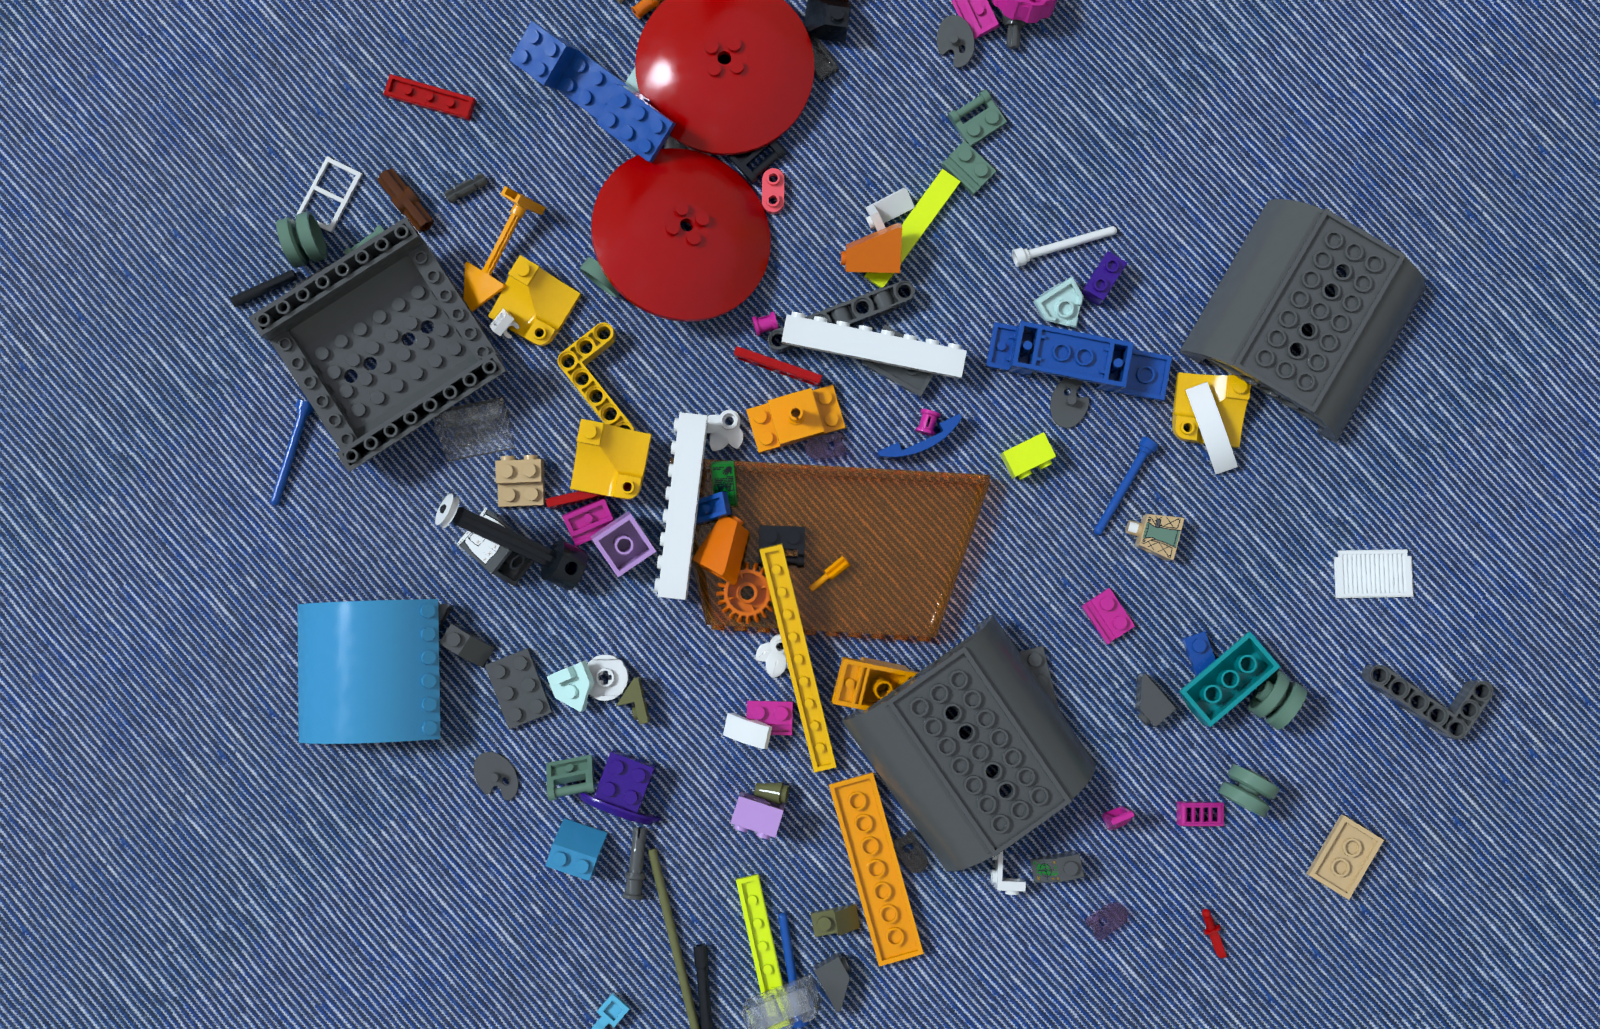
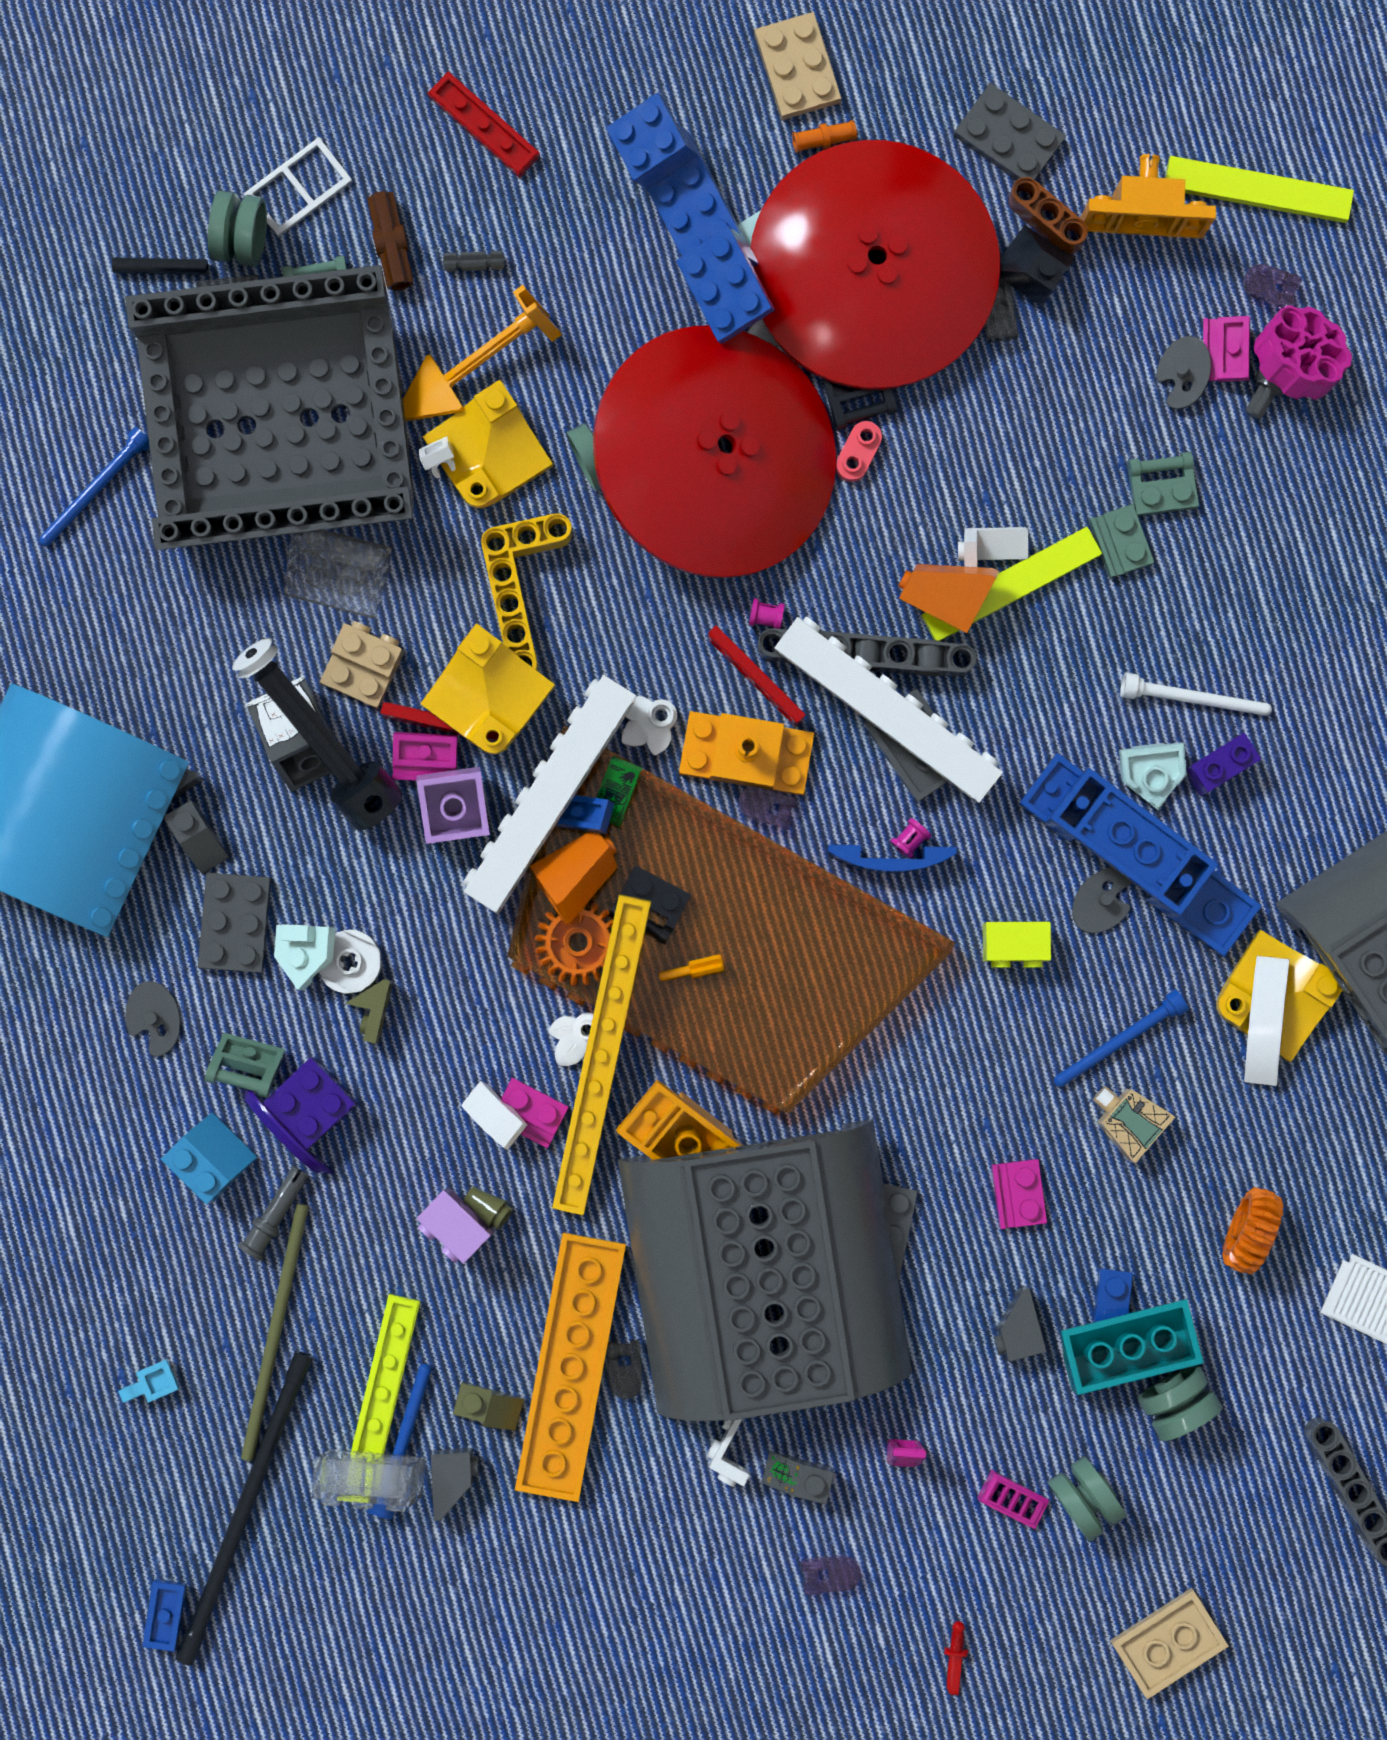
camera: 20 degrees right, 0 degrees up
none -> orange gear [1222,1187,1284,1275]

